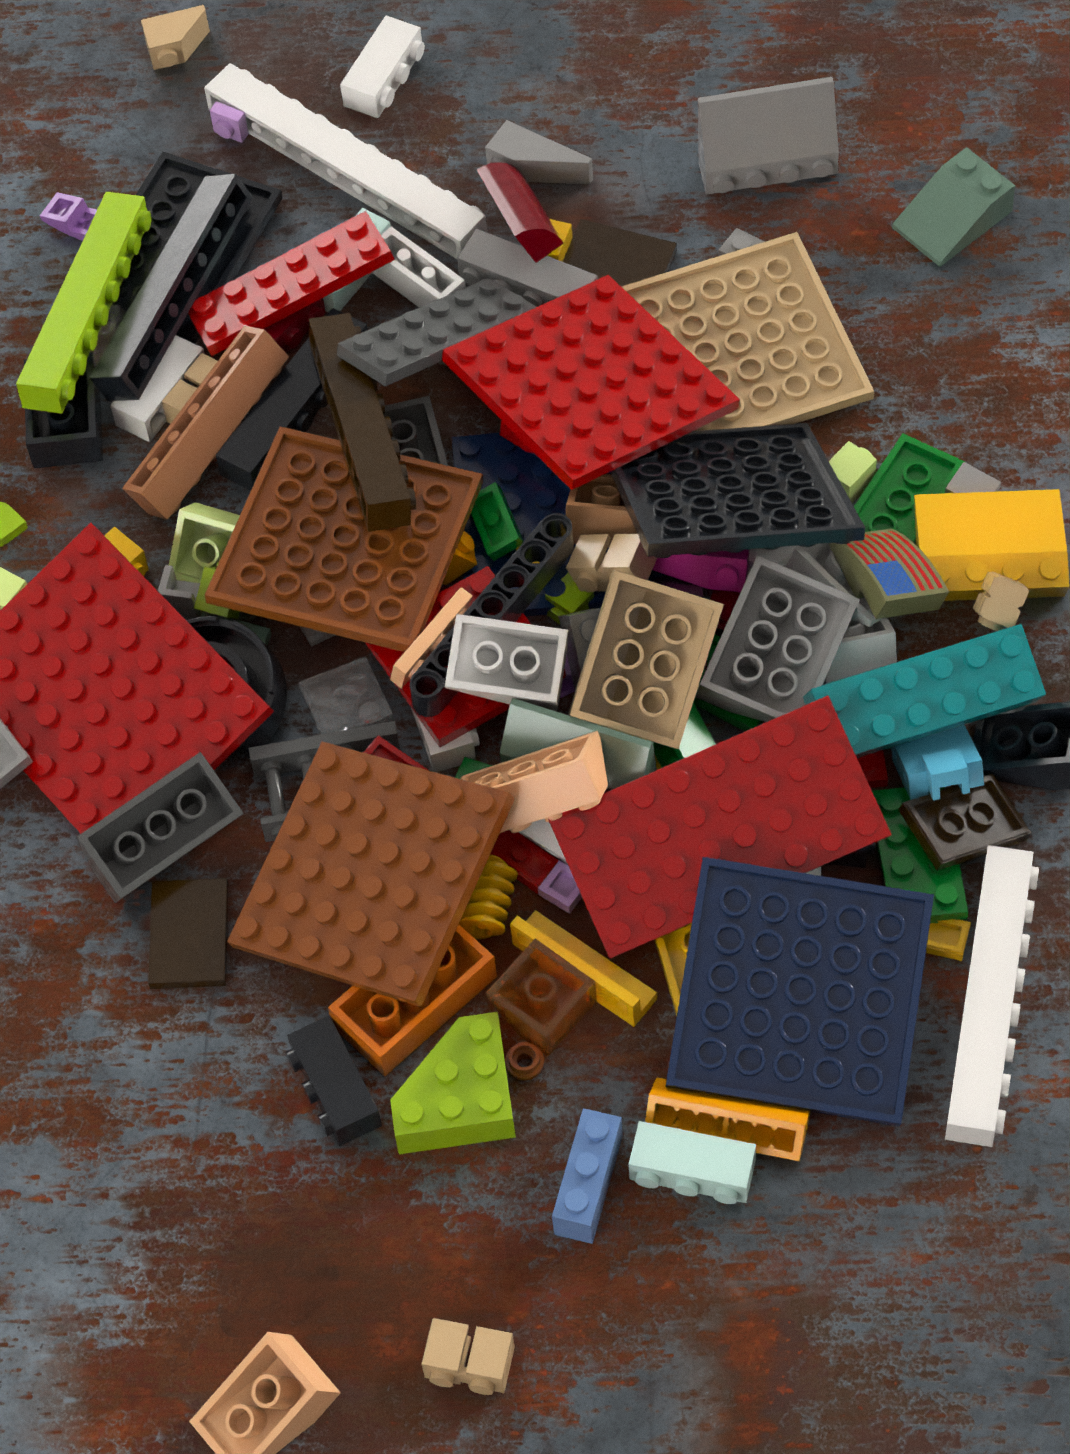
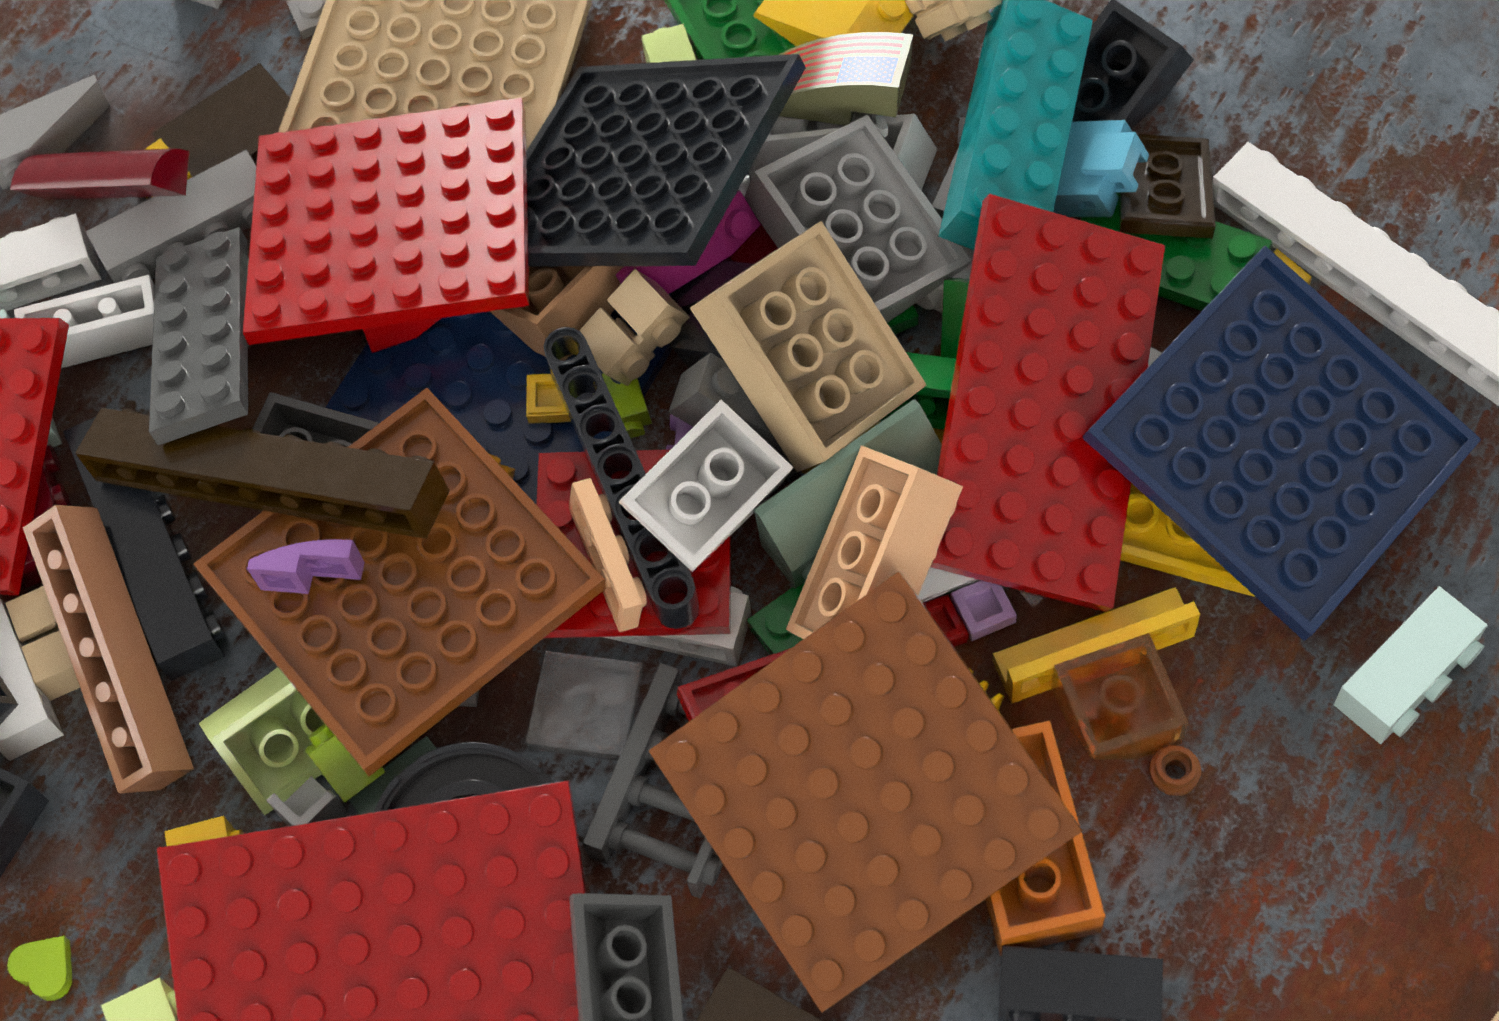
camera: 55 degrees left, 5 degrees up
lime brick [390,1012,516,1154] -> none
green plate [471,482,524,561] -> none
medium blue brick [552,1108,623,1244] -> none
light orange brick [645,1077,810,1161] -> none
none -> medium lavender slope [247,539,365,594]

